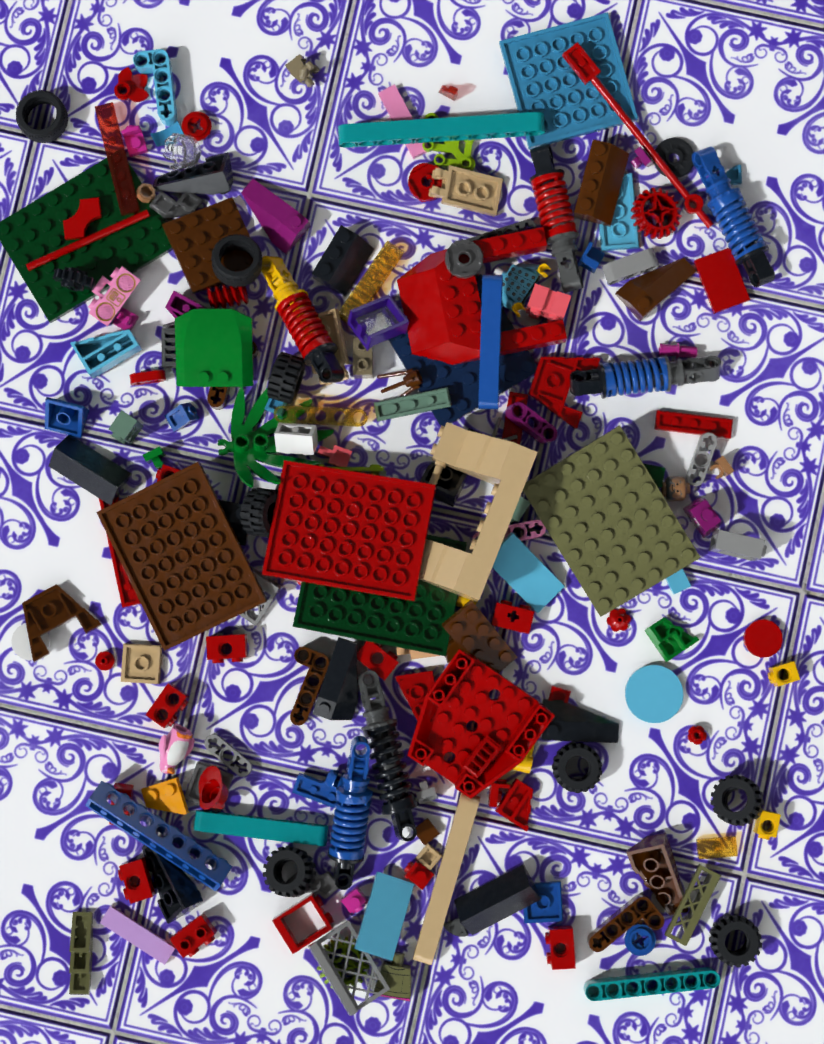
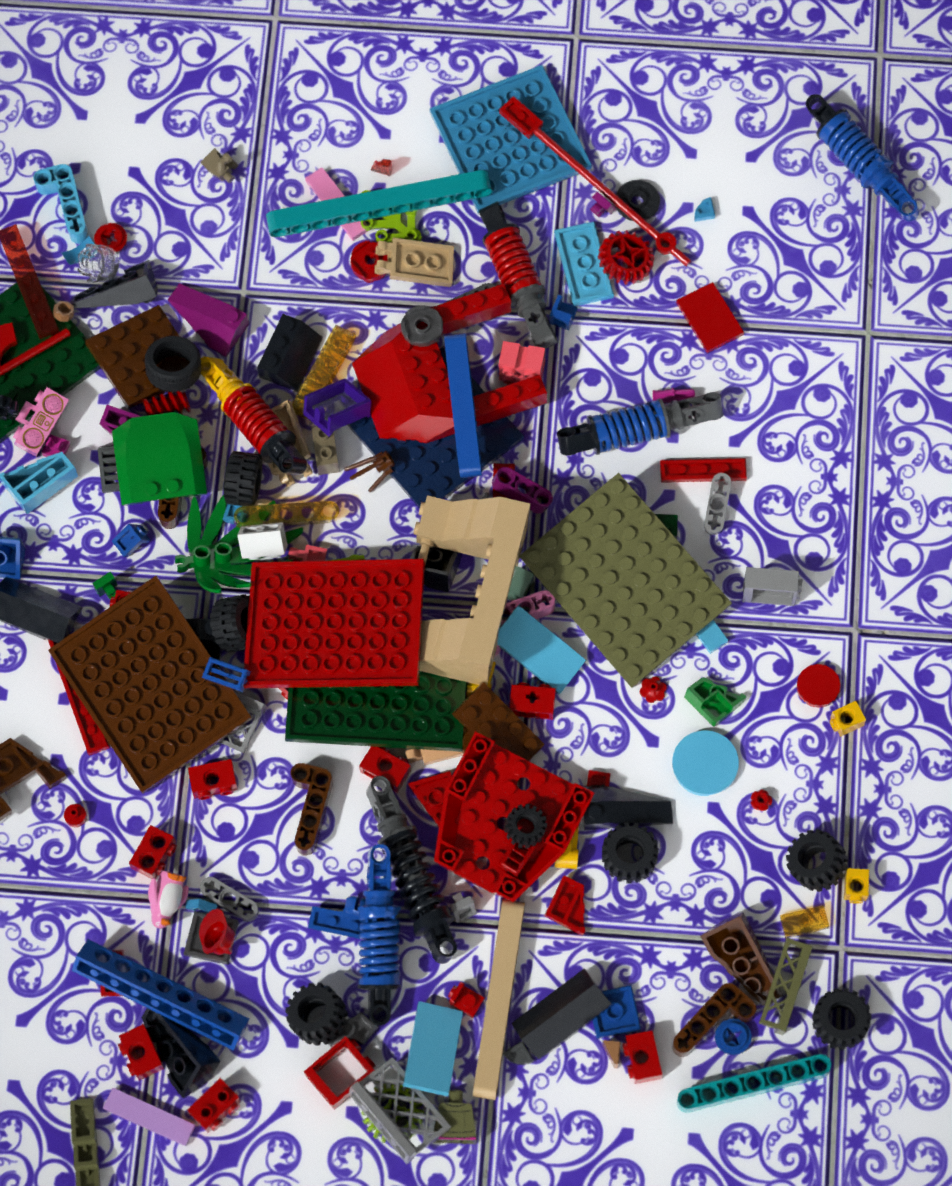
camera: 10 degrees left, 15 degrees down
sand green brick [109,410,143,444] -> none
red plate [114,67,149,102] -> none
dark pink bracket [121,125,148,157] -> none
tan tile [121,643,163,684] -> none
red beam [129,370,166,386] -> none
light orange wing [141,777,189,815] -> none
flat silver tile [149,191,203,218] -> none
teal beam [194,810,329,846] -> none
black wedge [312,637,358,720] -> none
dark pink brick [341,886,368,914] -> none
sand green tile [374,387,452,422] -> none
tan tile [415,843,443,871] -> none
reddish brown tile [416,818,440,846] -> none
red bracket [488,779,511,807] -> none
medium azure torso [493,263,551,317] -> none
red wing [528,357,600,429] -> none
reddish brown slope [574,139,629,227] -> none
light grey beam [602,248,659,285] -> none
reddish brown wedge [615,257,696,321] -> none
medium nougat head [661,476,690,501] -> none
magenta torso [683,498,722,538] -> none
piece [692,146,775,288] -> none
medium nougat tile [709,456,734,479] -> none
none -> dark azure tile [185,899,217,913]
none -> blue tile [202,657,251,692]
none -> black tyre [504,804,547,848]
none -> medium nougat slope [603,1040,621,1069]

